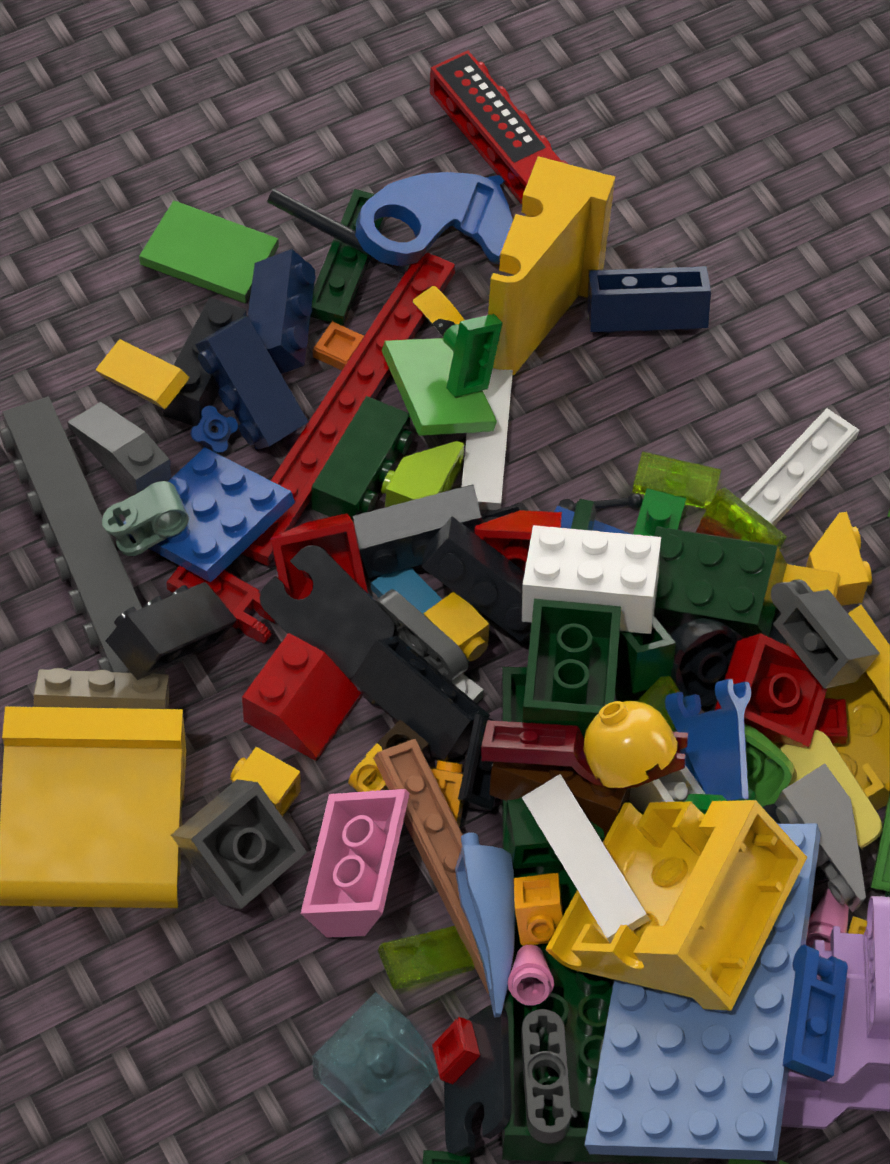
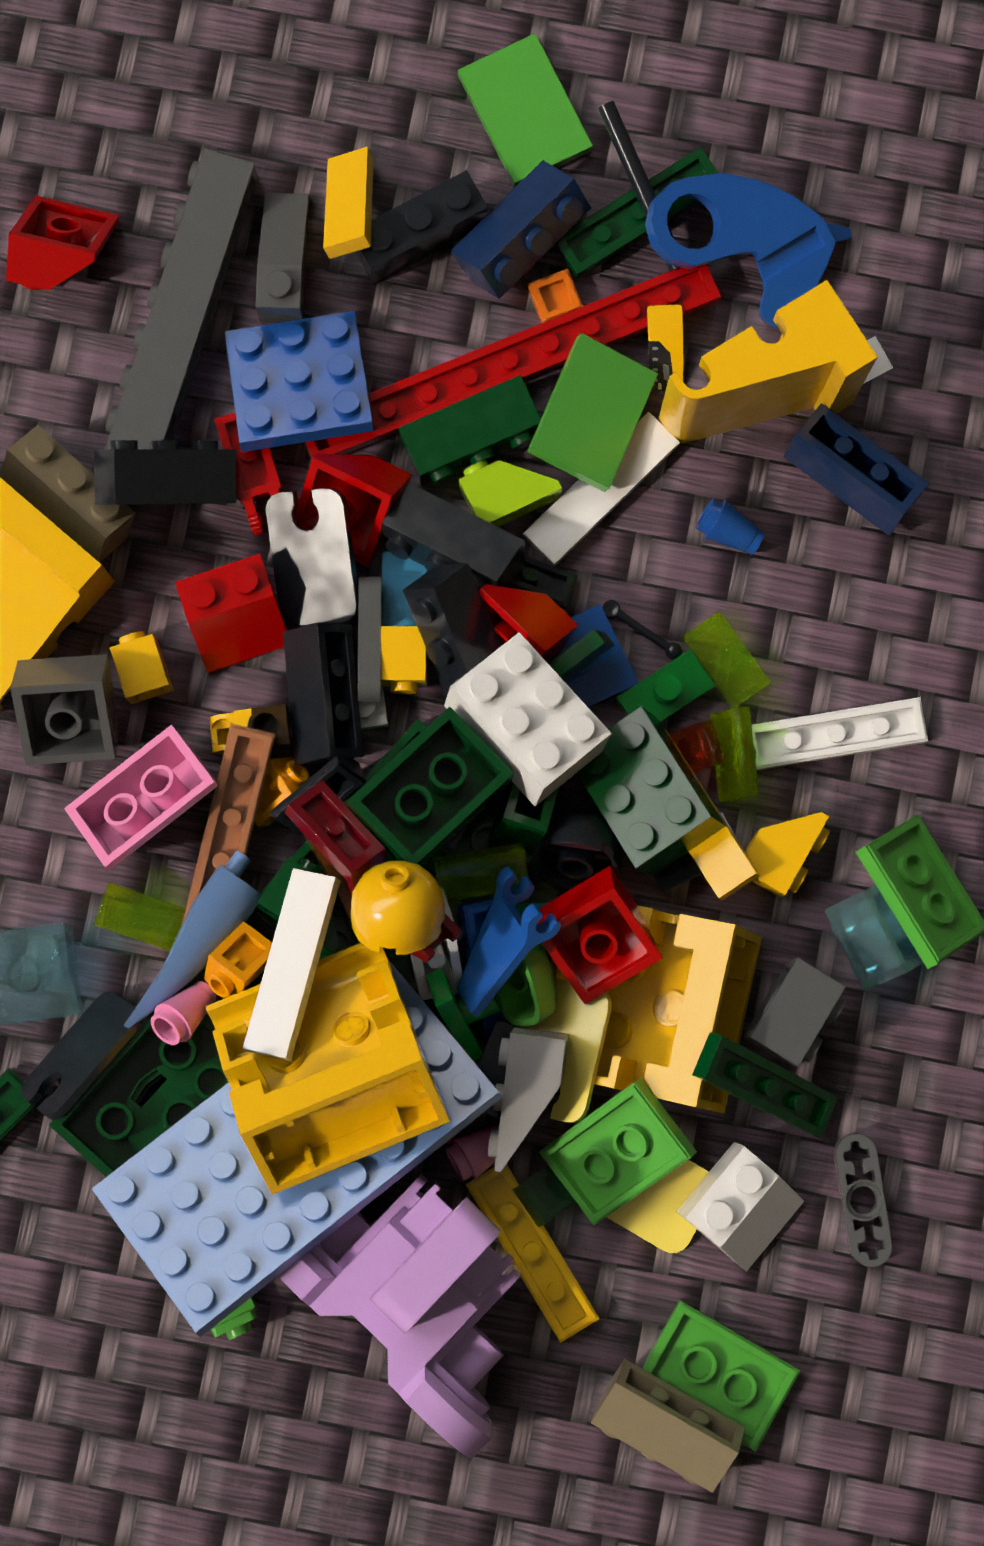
camera: 45 degrees right, 25 degrees up
sand green piece [102,481,189,556] -> none
blue plate [191,406,238,453] -> none
dark blue brick [195,316,309,450] -> none
brick [430,50,568,204] -> none
red tile [432,1017,480,1084] -> none
green tile [443,314,503,397] -> none
dark grey beam [521,1009,571,1144] -> none
dark grey brick [771,579,880,689] -> none
blue plate [782,944,848,1082] -> none
red tile [815,698,848,744] -> none
none -> blue cone [696,498,765,555]

